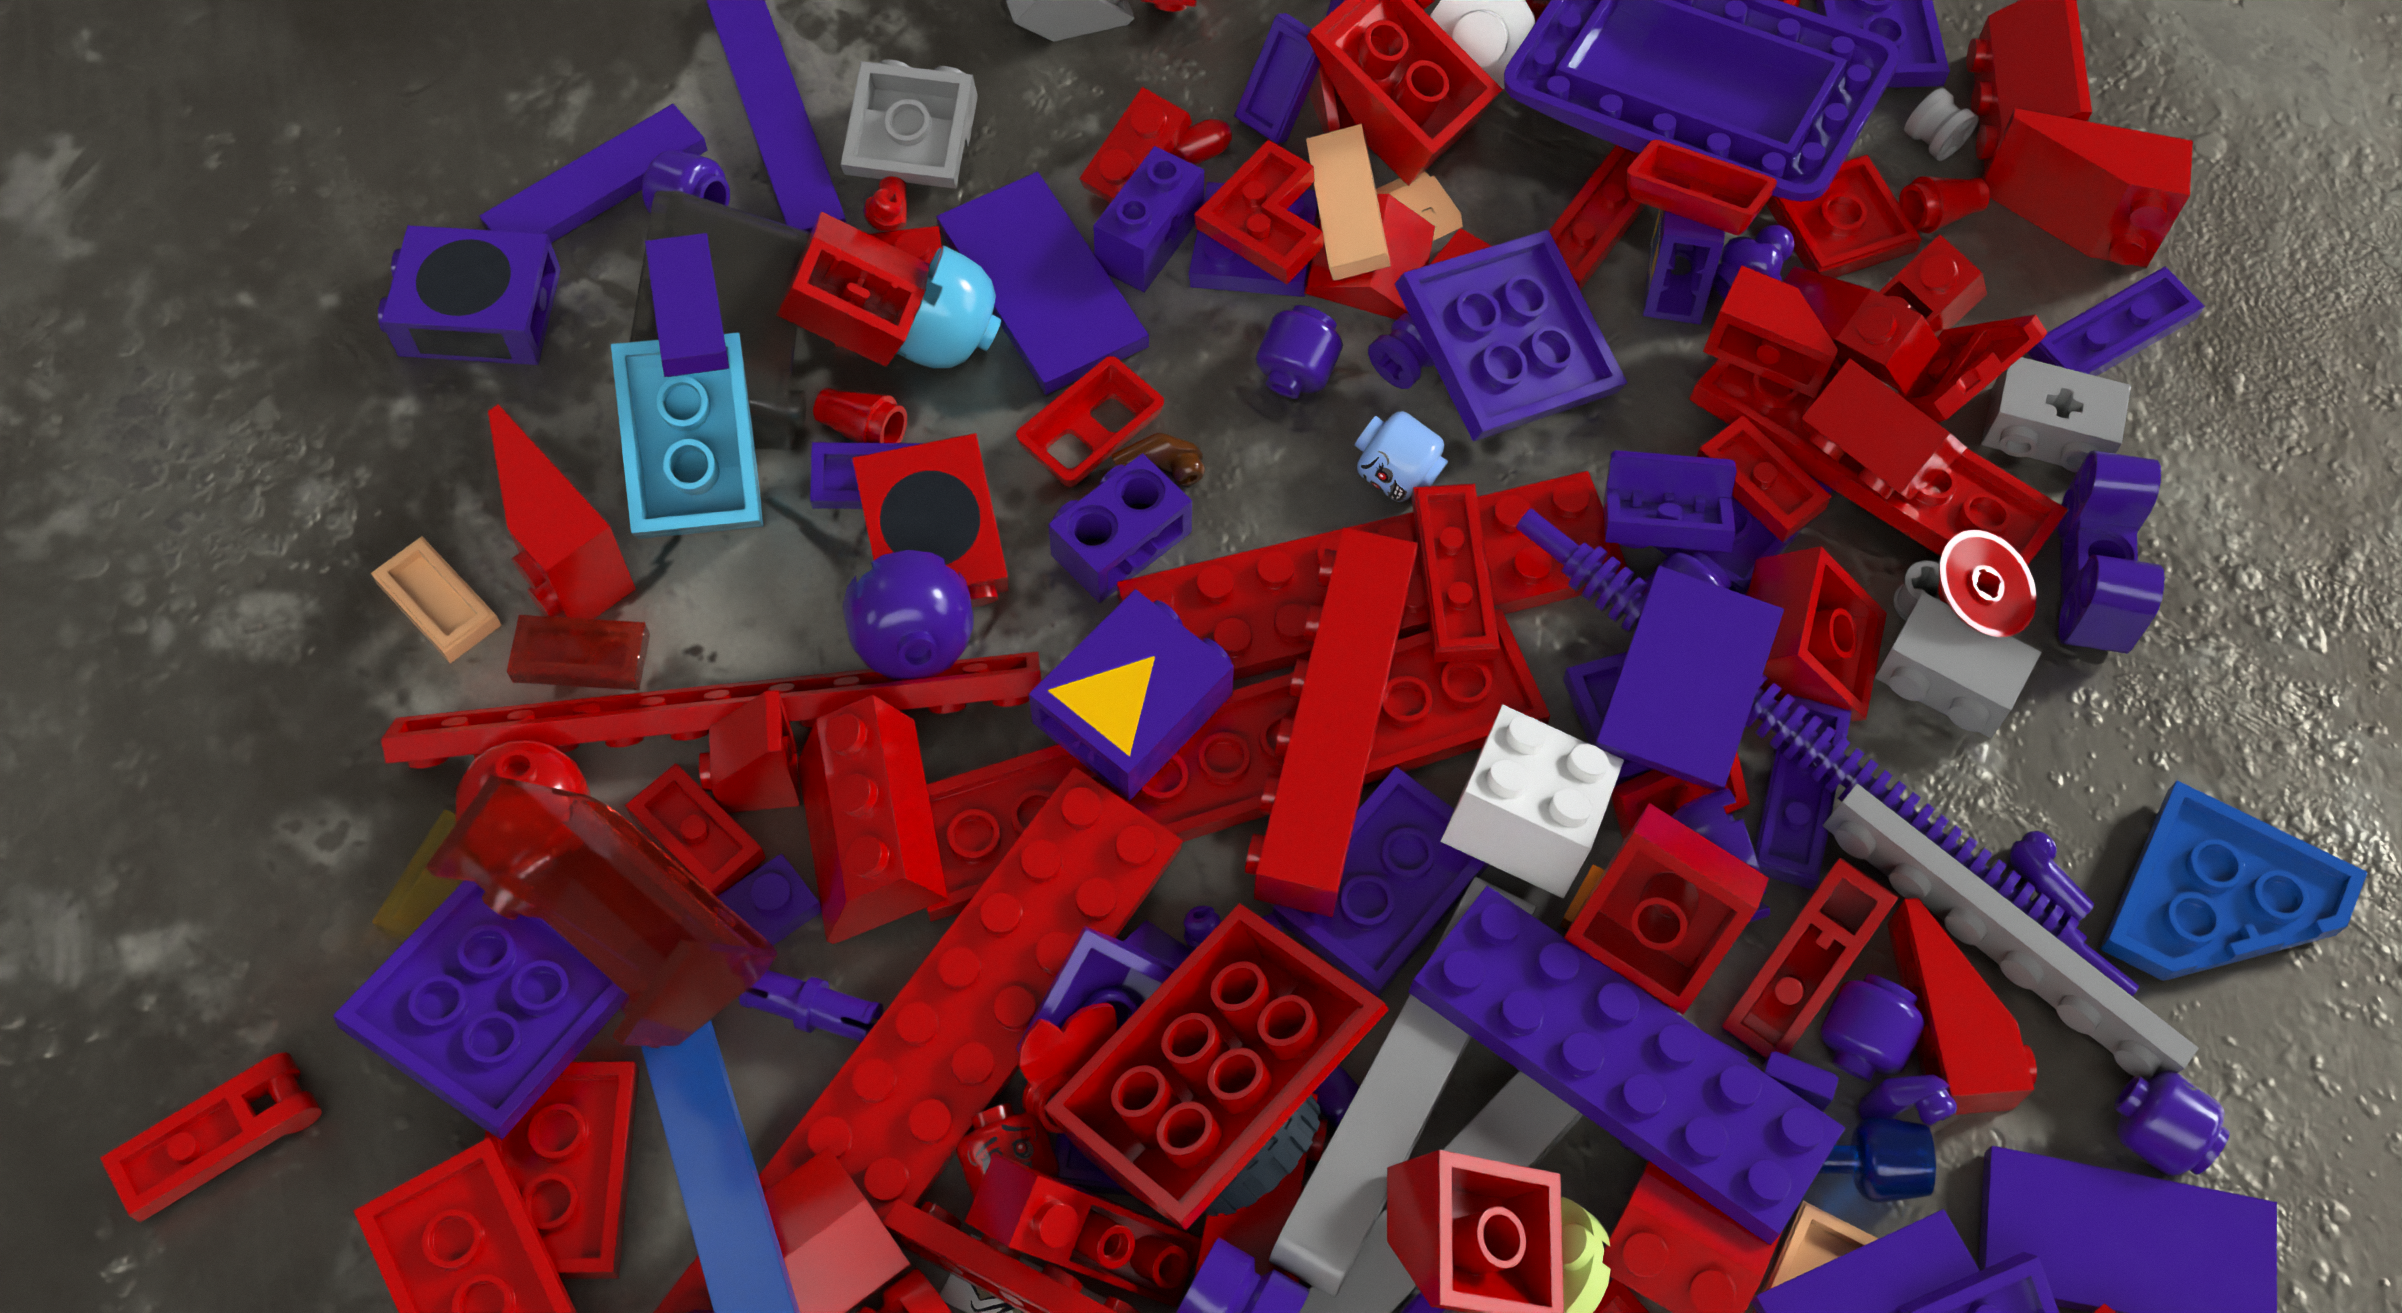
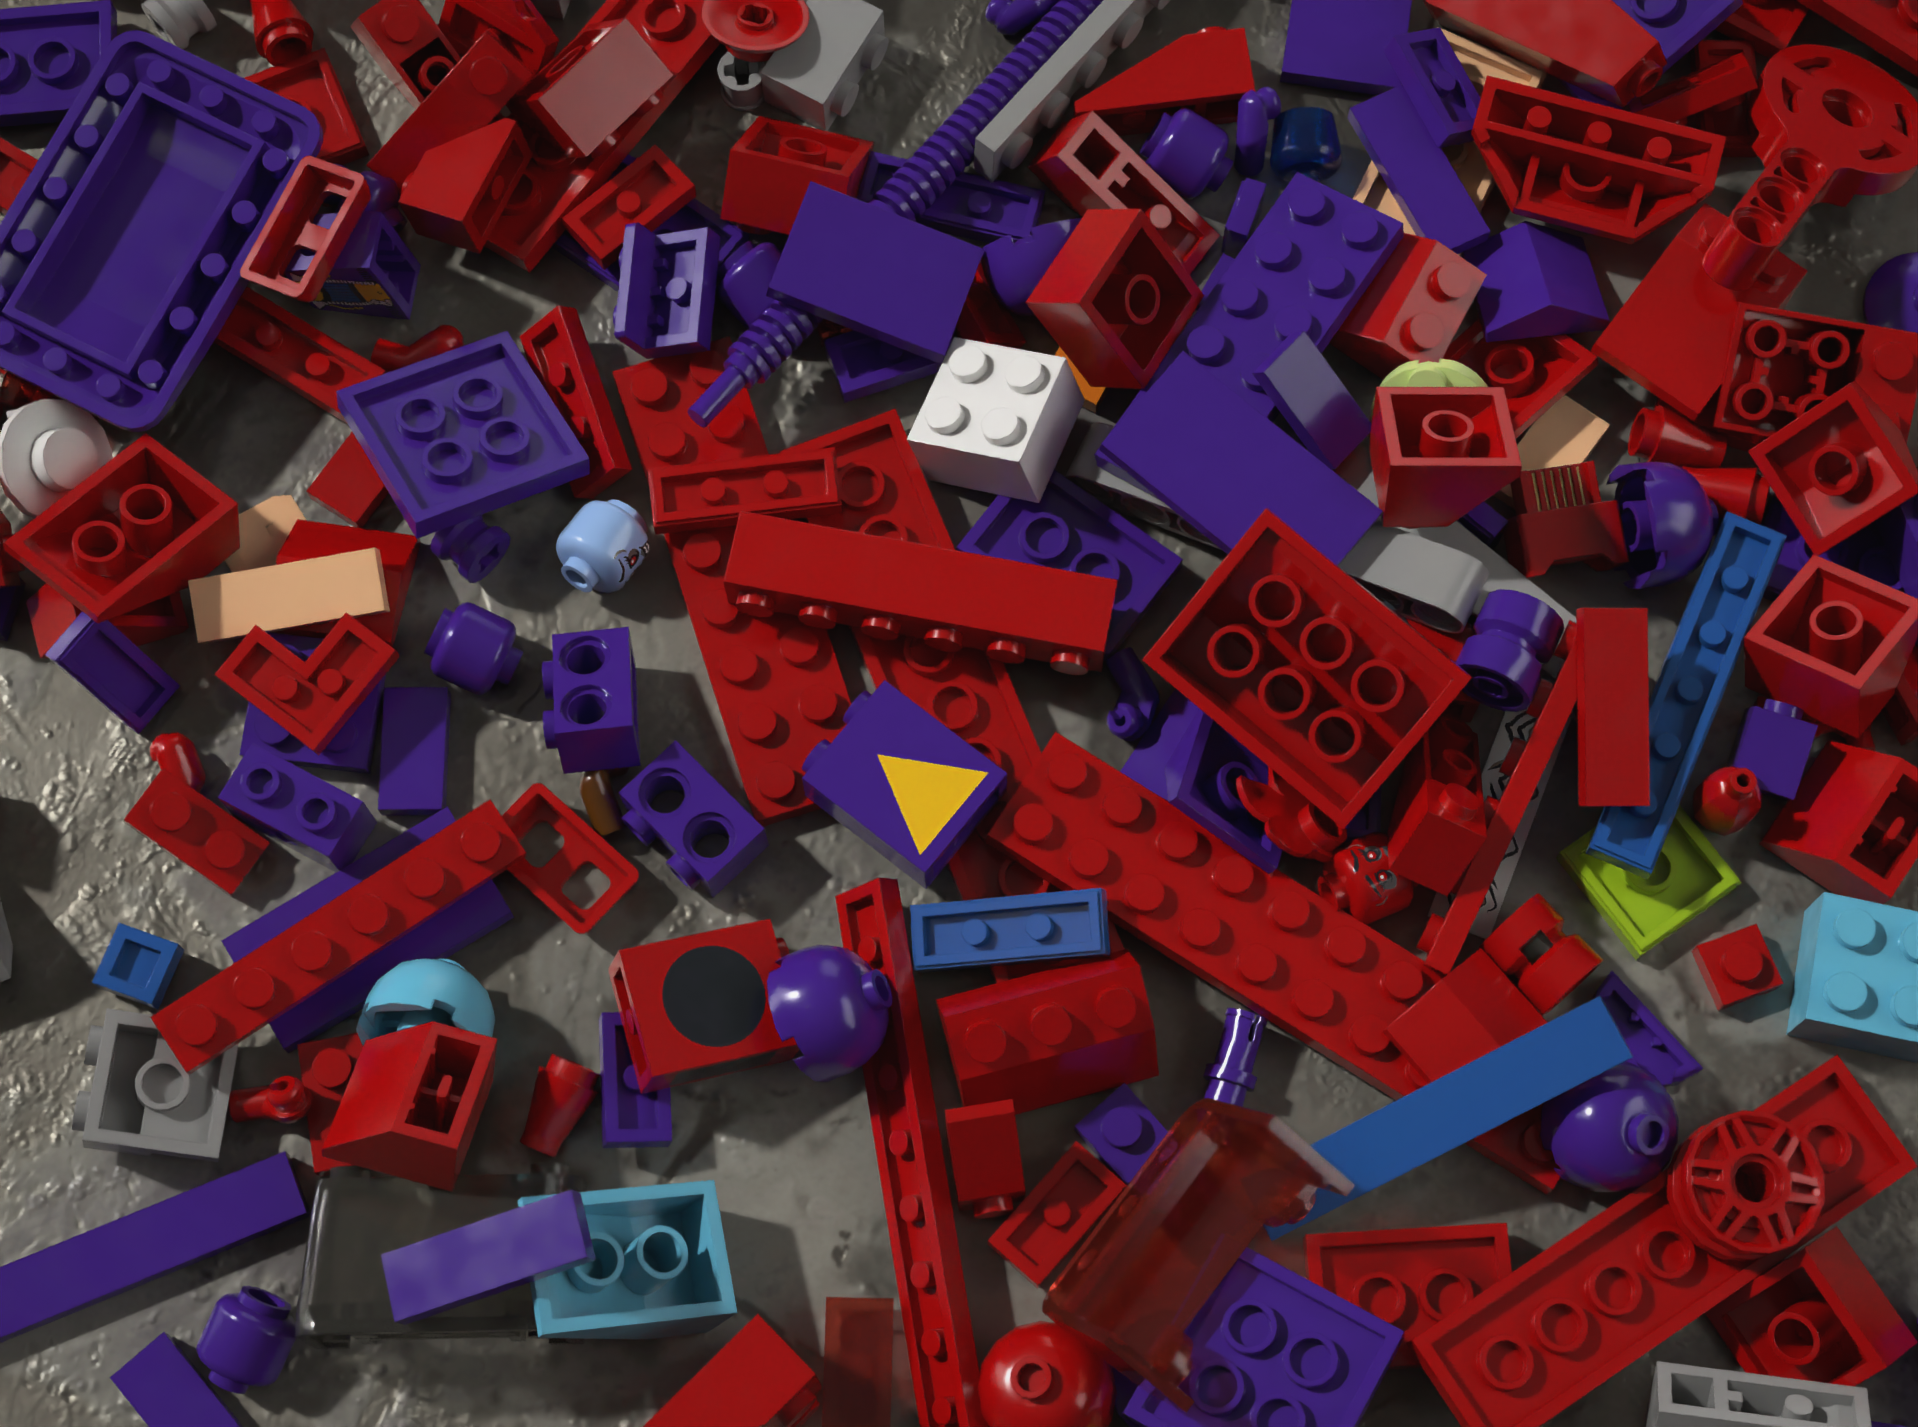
camera: 90 degrees left, 10 degrees up
none -> blue plate [92,923,184,1010]
none -> red plate [150,799,527,1075]
none -> red arm [371,325,464,372]
none -> dark purple tile [378,687,451,816]
none -> red plate [519,305,632,499]
none -> dark purple brick [542,627,641,774]
none -> blue tile [910,888,1110,973]
none -> dark purple tile [1100,351,1383,566]
none -> dark purple tile [1252,331,1372,470]

